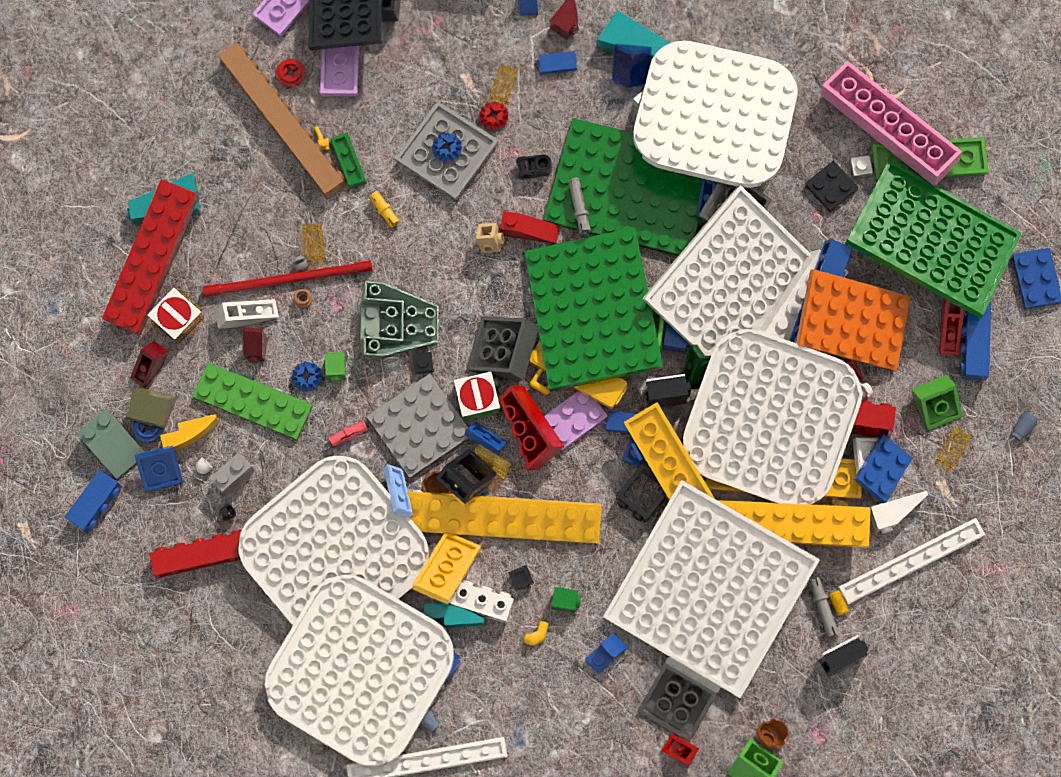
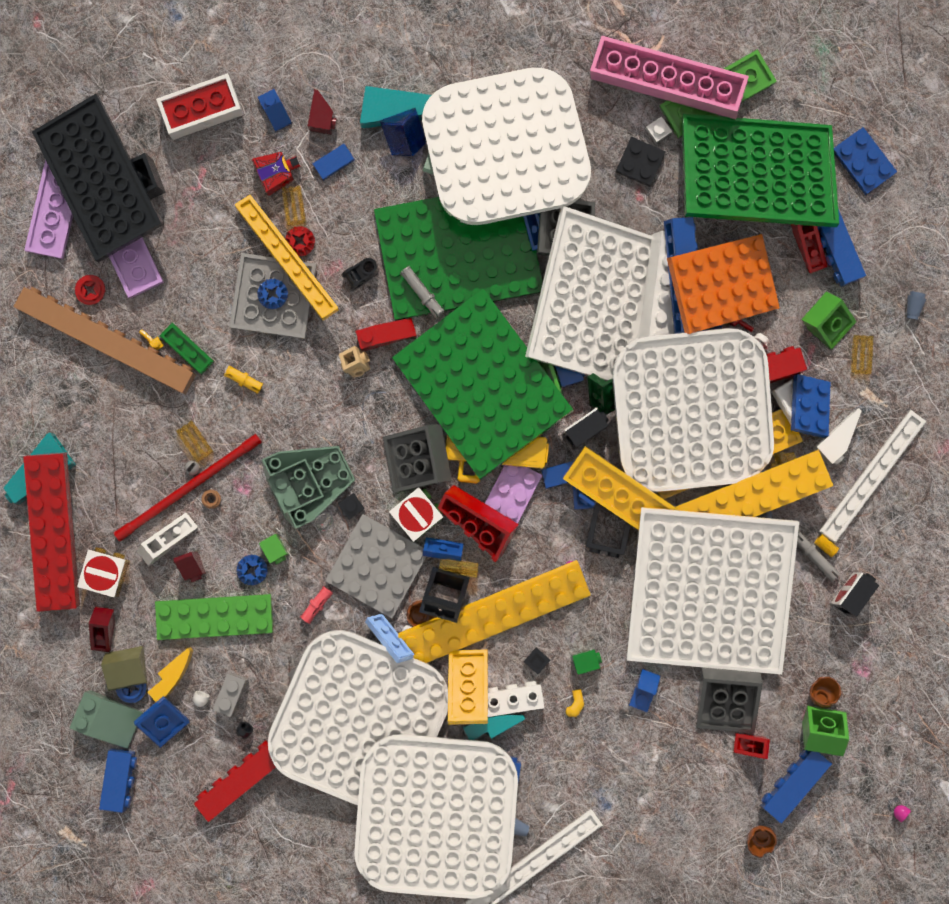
camera: 25 degrees left, 10 degrees up
none -> yellow plate [235,195,339,321]
none -> torso [252,152,301,196]

